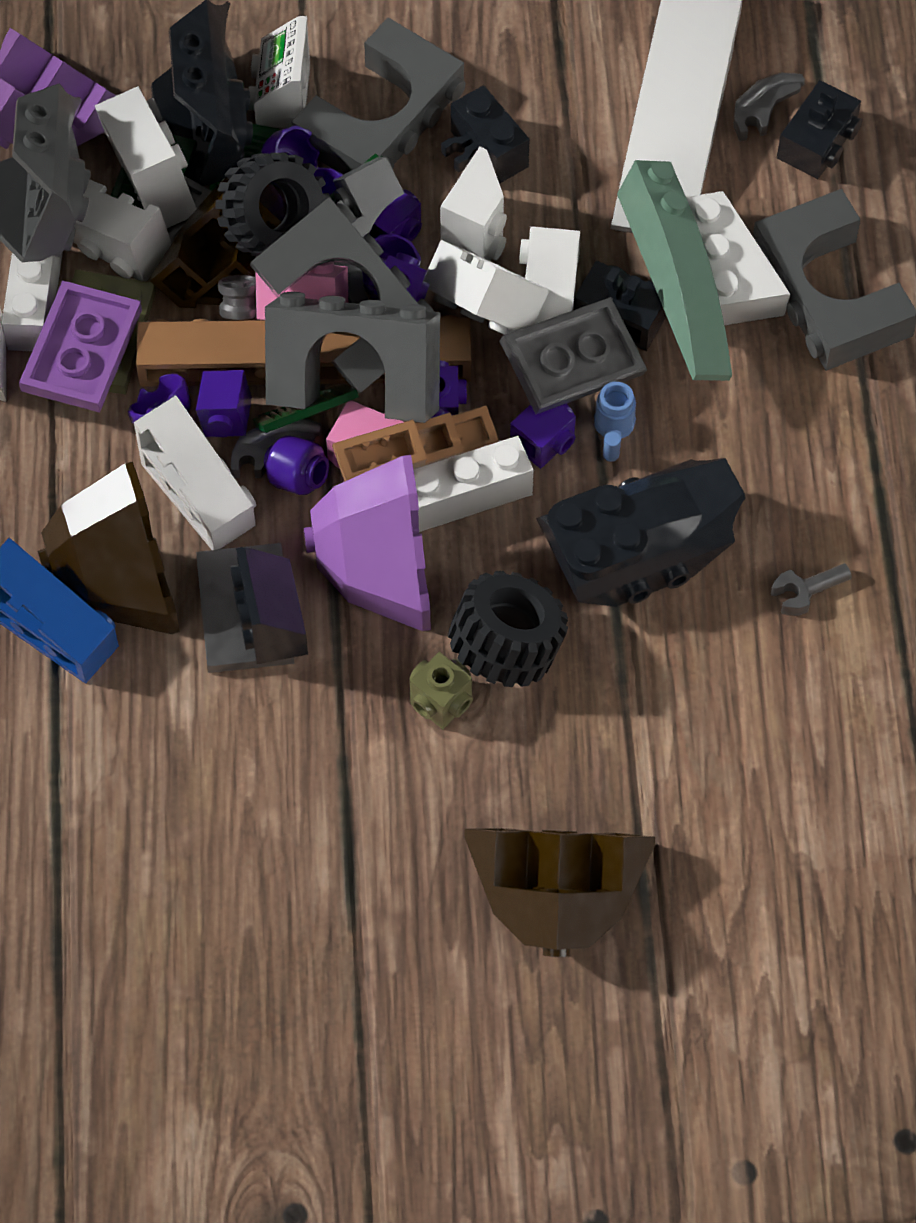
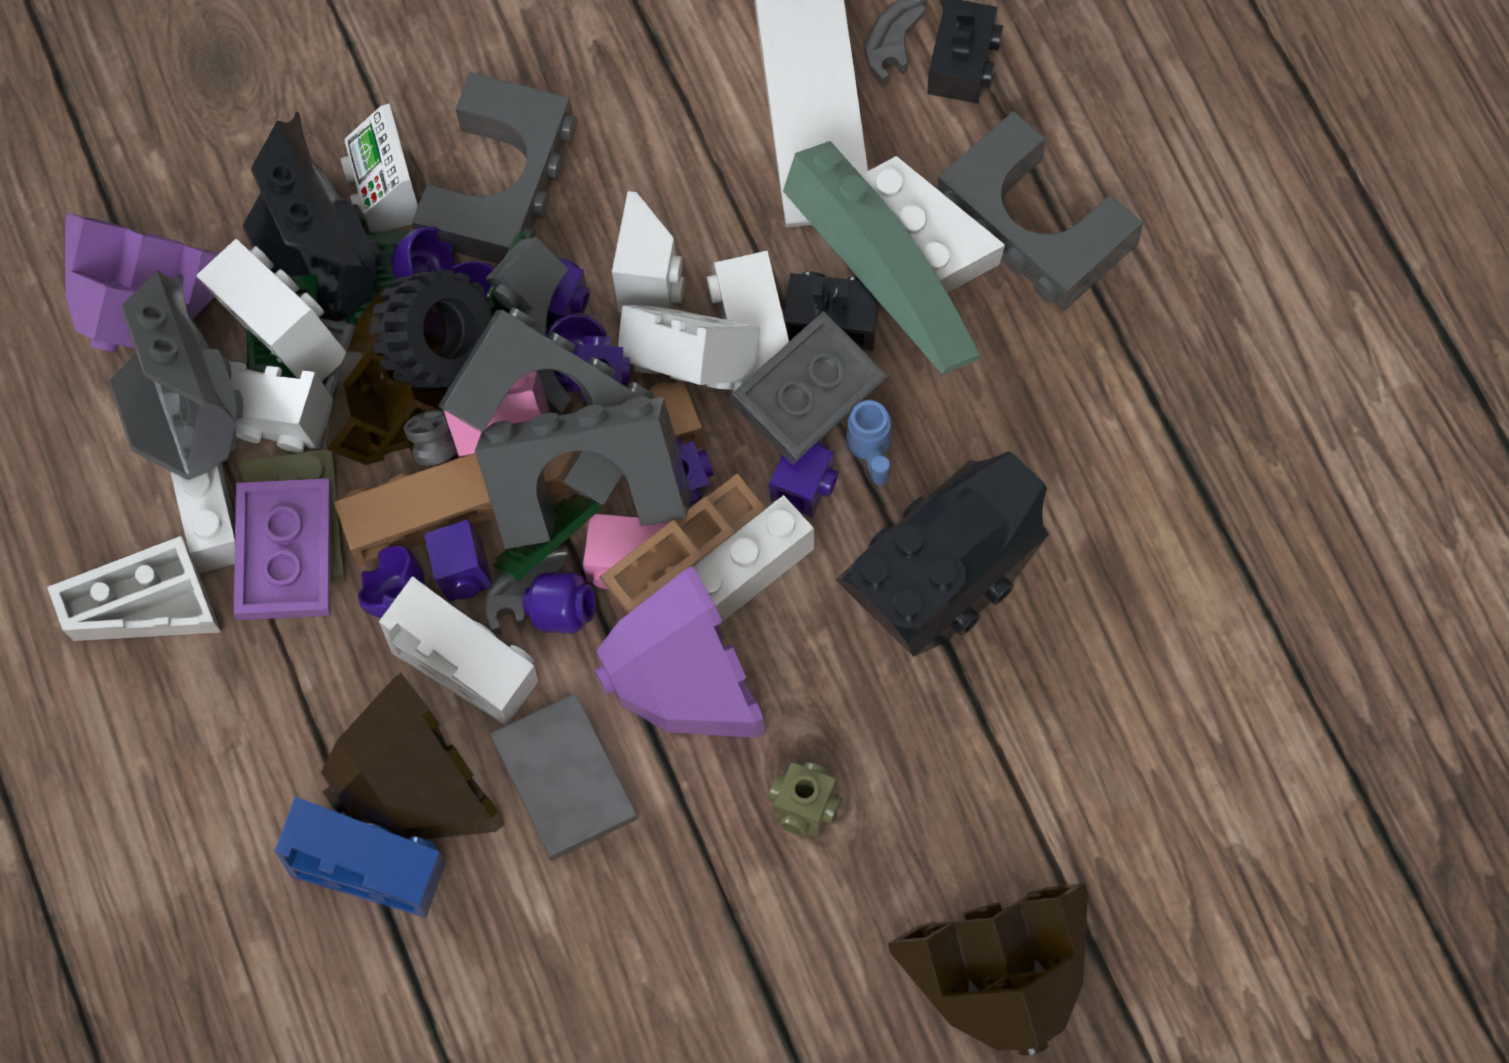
camera: 15 degrees left, 5 degrees up
black slope [230,547,308,664] -> none
black brick [441,85,530,184] -> none
black tyre [448,571,568,687] -> none
flat silver bar [771,563,851,616] -> none

